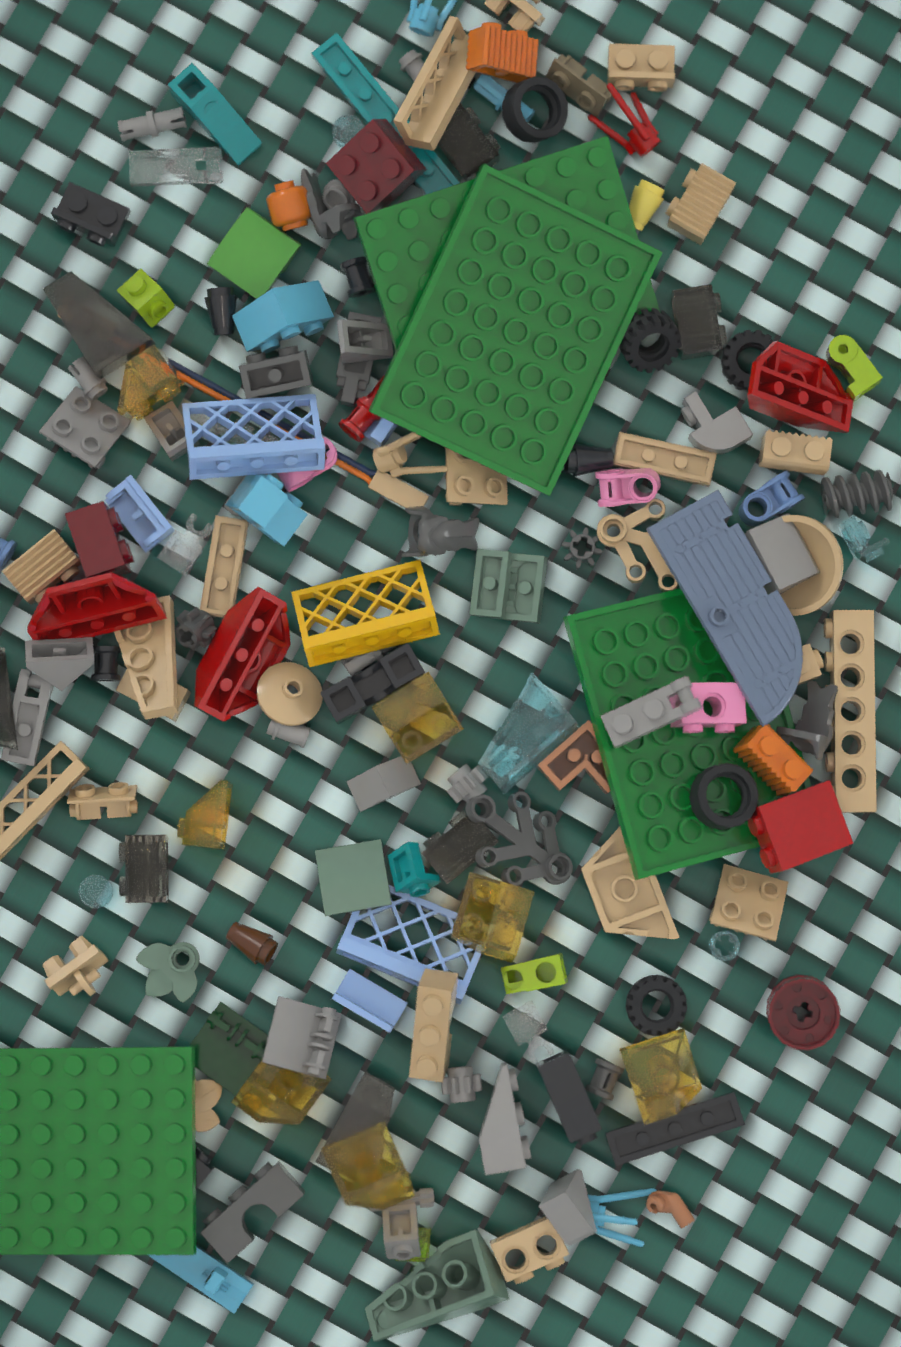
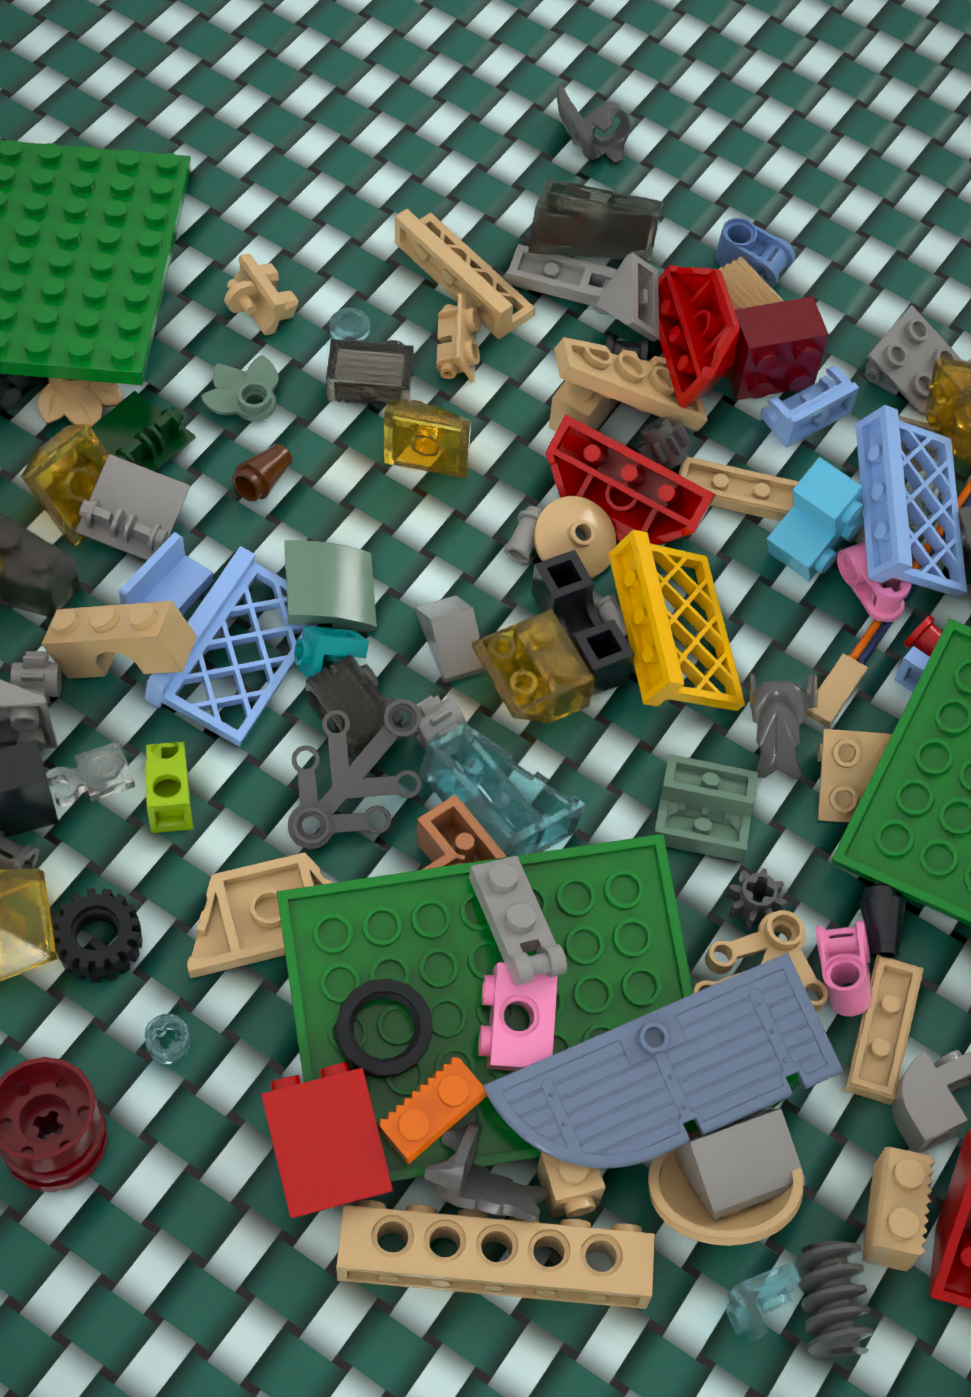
camera: 90 degrees right, 25 degrees down
clear plate [157,513,212,577] -> none
tan plant [373,432,448,478] -> none
clear yellow slope [451,872,535,963] -> none
tan hinge [709,864,788,942] -> none
medium blue piece [739,470,805,526] -> none

